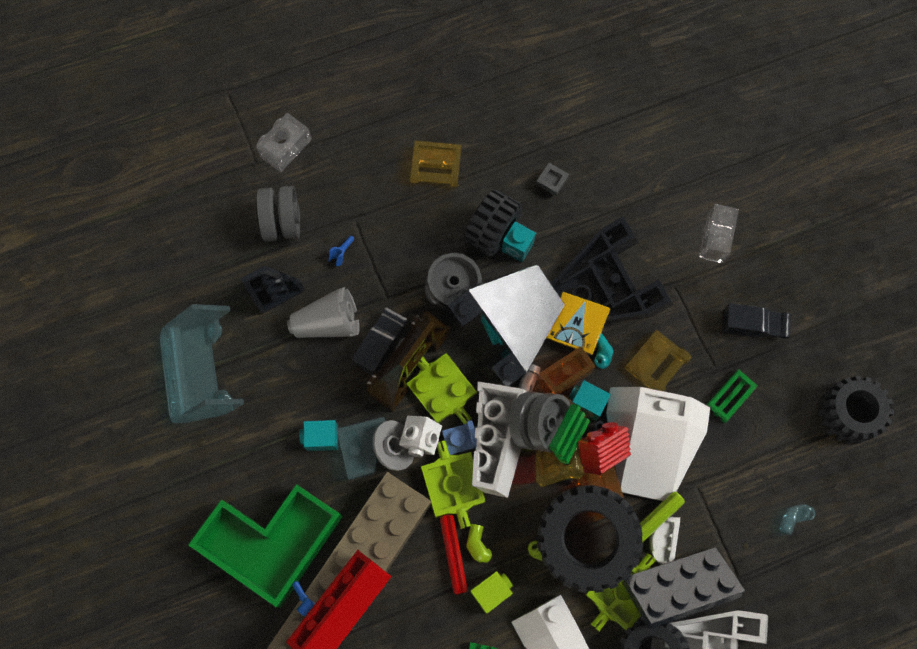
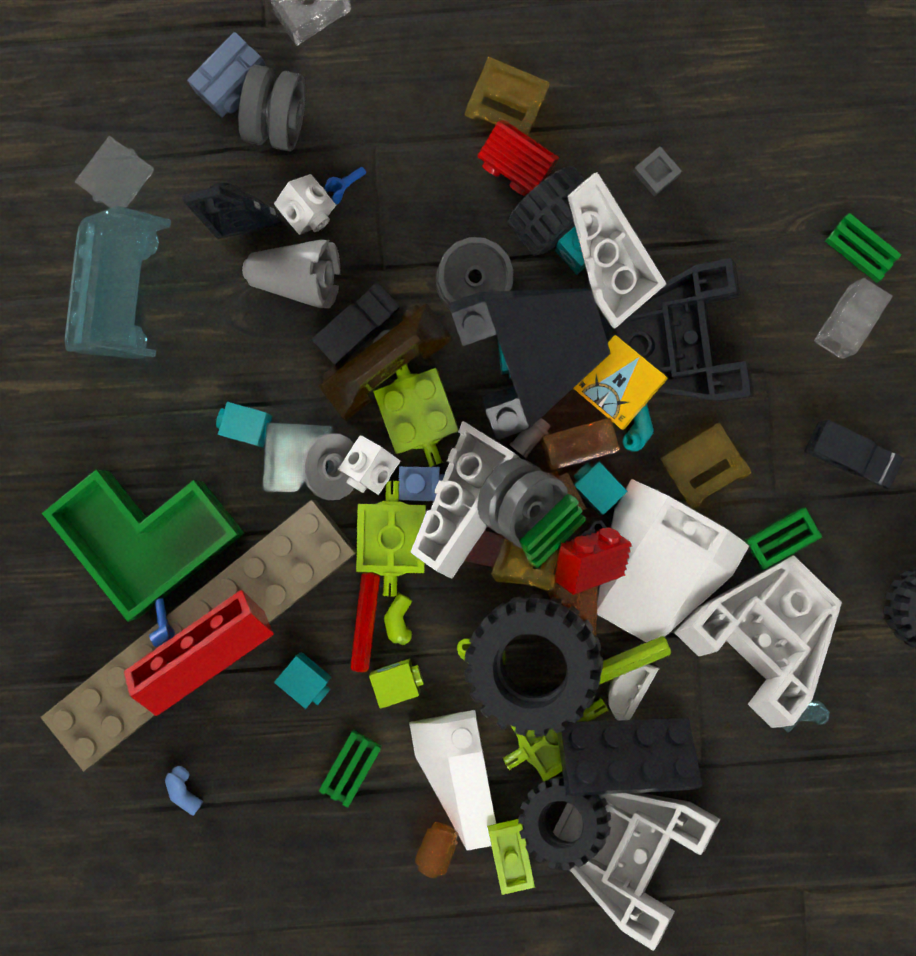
camera: 25 degrees right, 15 degrees up
none -> clear piece [75,136,155,216]
none -> sand blue brick [187,32,266,117]
none -> white brick [274,174,336,235]
none -> teal brick [274,652,332,709]
none -> red brick [477,120,559,196]
none -> white wedge [568,173,666,328]
none -> white wedge [675,555,842,728]
none -> green tile [825,213,901,283]

